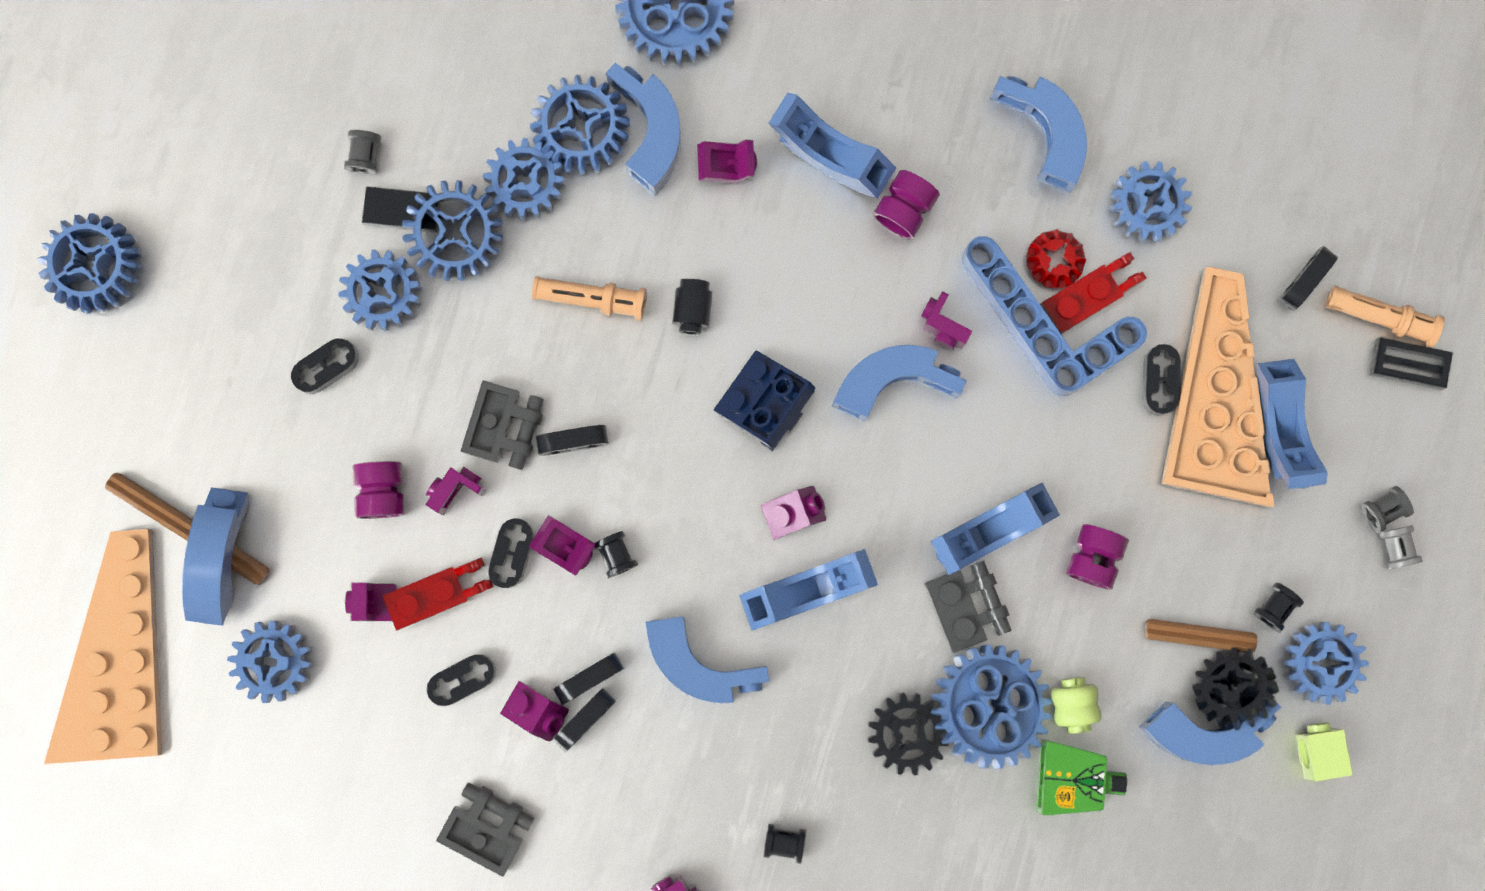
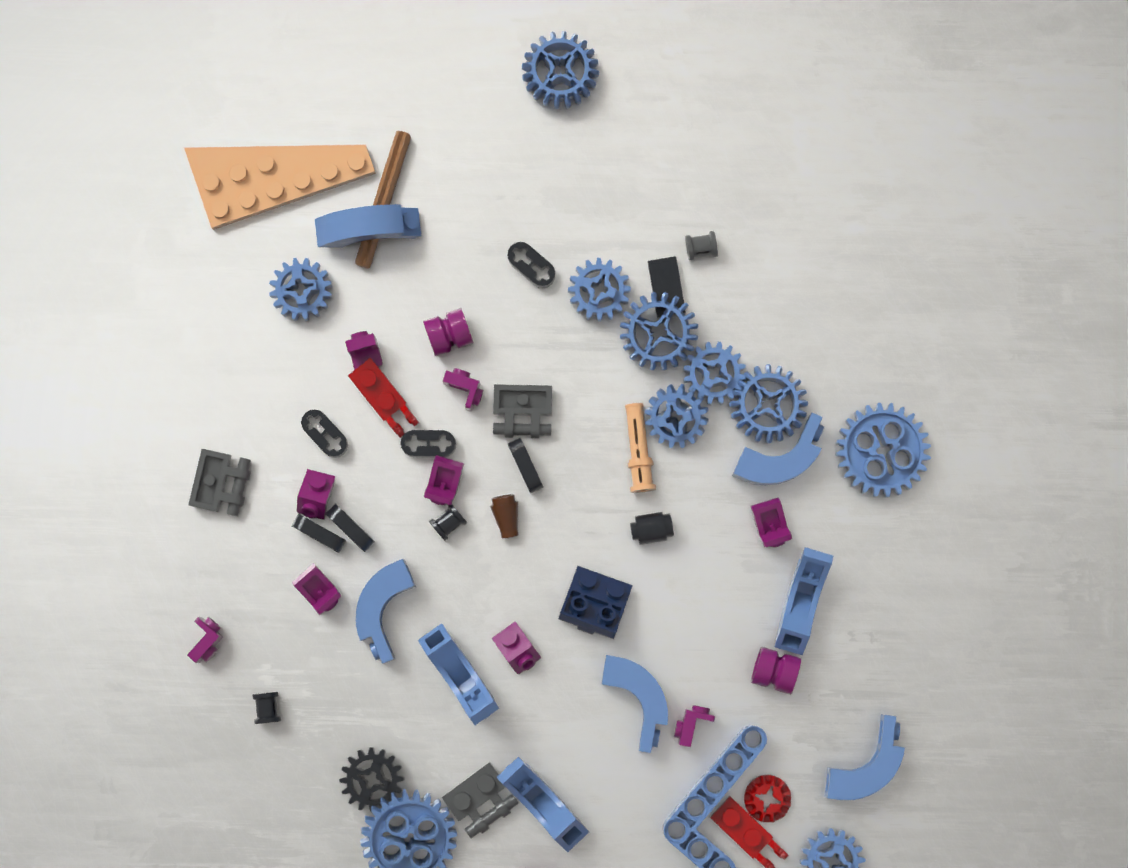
camera: 80 degrees right, 0 degrees up
none -> magenta bracket [292,563,341,615]
none -> reddish brown cone [490,494,519,538]
none -> medium blue gear [645,384,709,448]

